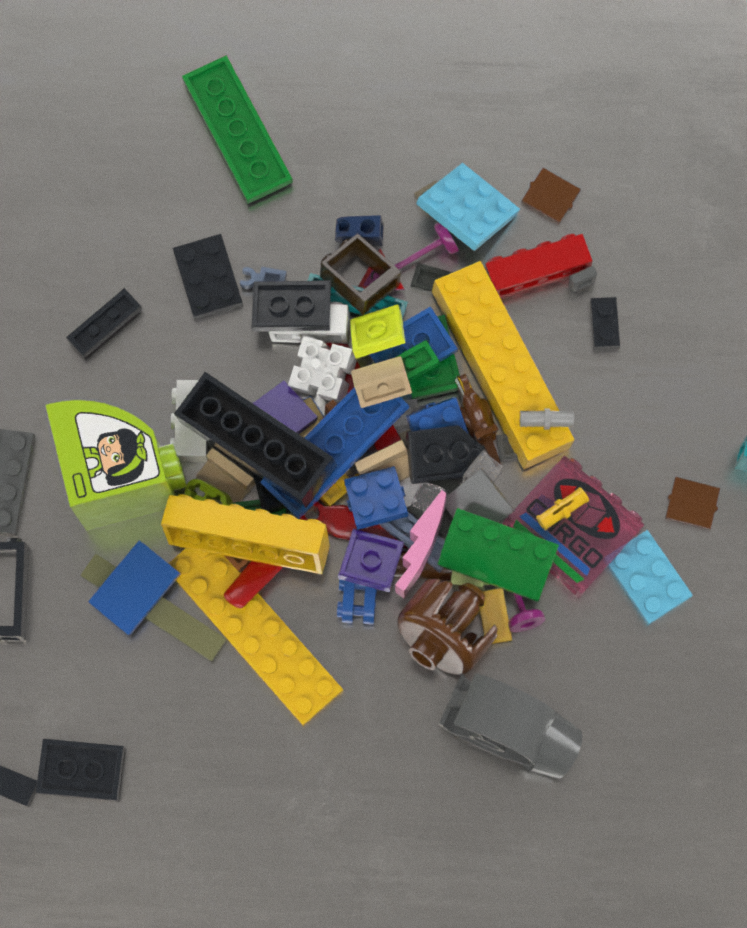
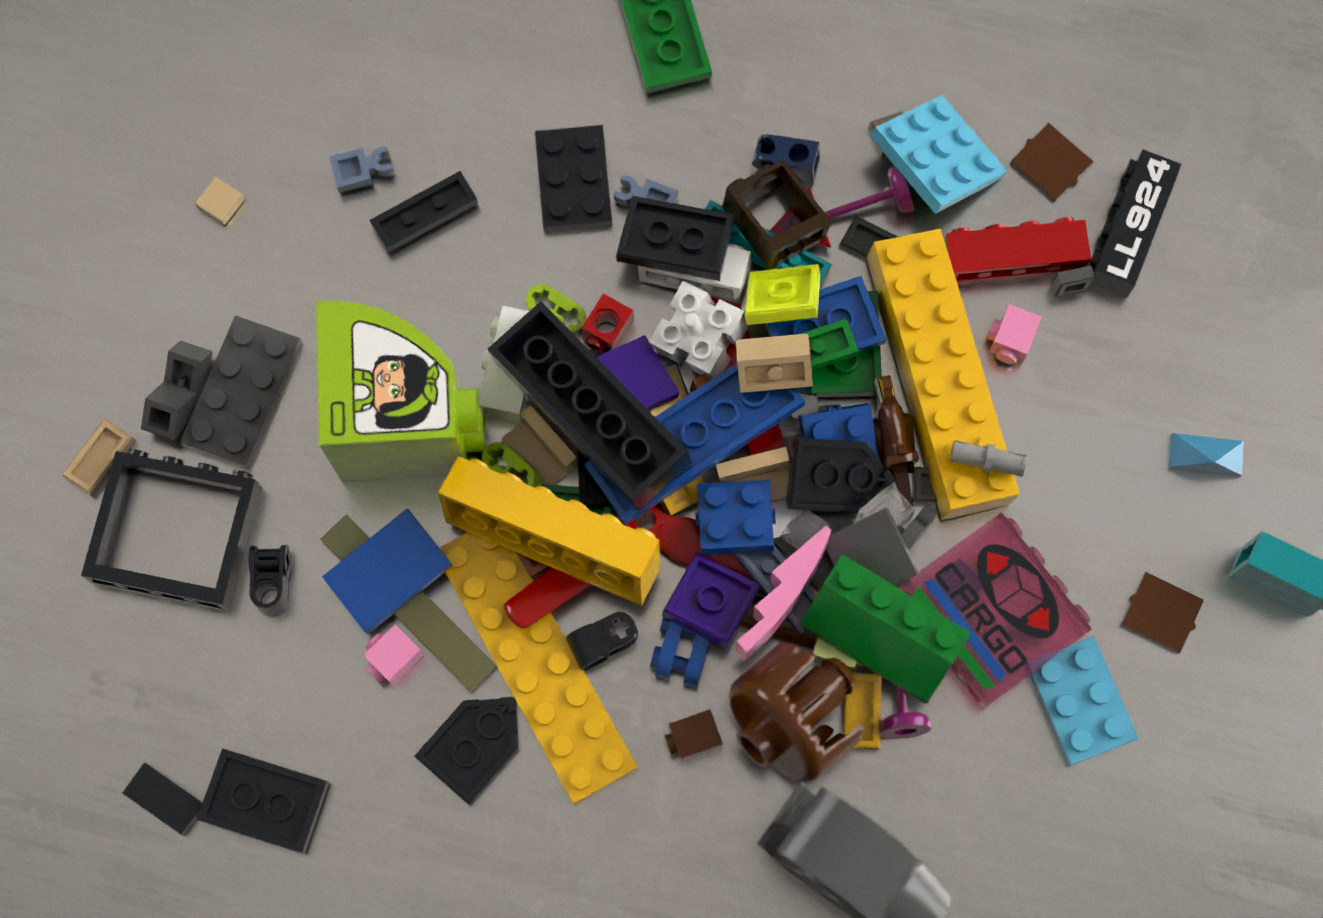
camera: 10 degrees right, 0 degrees up
yellow pin [536,487,589,531] -> none
black plate [590,297,620,350] -> none
none -> black piece [248,545,291,616]
none -> sand blue plate [329,147,394,193]
none -> bright pink brick [363,624,425,686]
none -> black tile [414,697,519,805]
none -> lime beam [526,284,587,337]
none -> black piece [565,612,638,671]
none -> red brick [581,293,634,354]
none -> reddish brown brick [664,709,723,763]
none -> dark grey plate [898,503,938,550]
none -> bright pink brick [987,304,1042,365]
none -> black brick [1088,149,1182,297]
none -> dark azure slope [1169,433,1244,477]

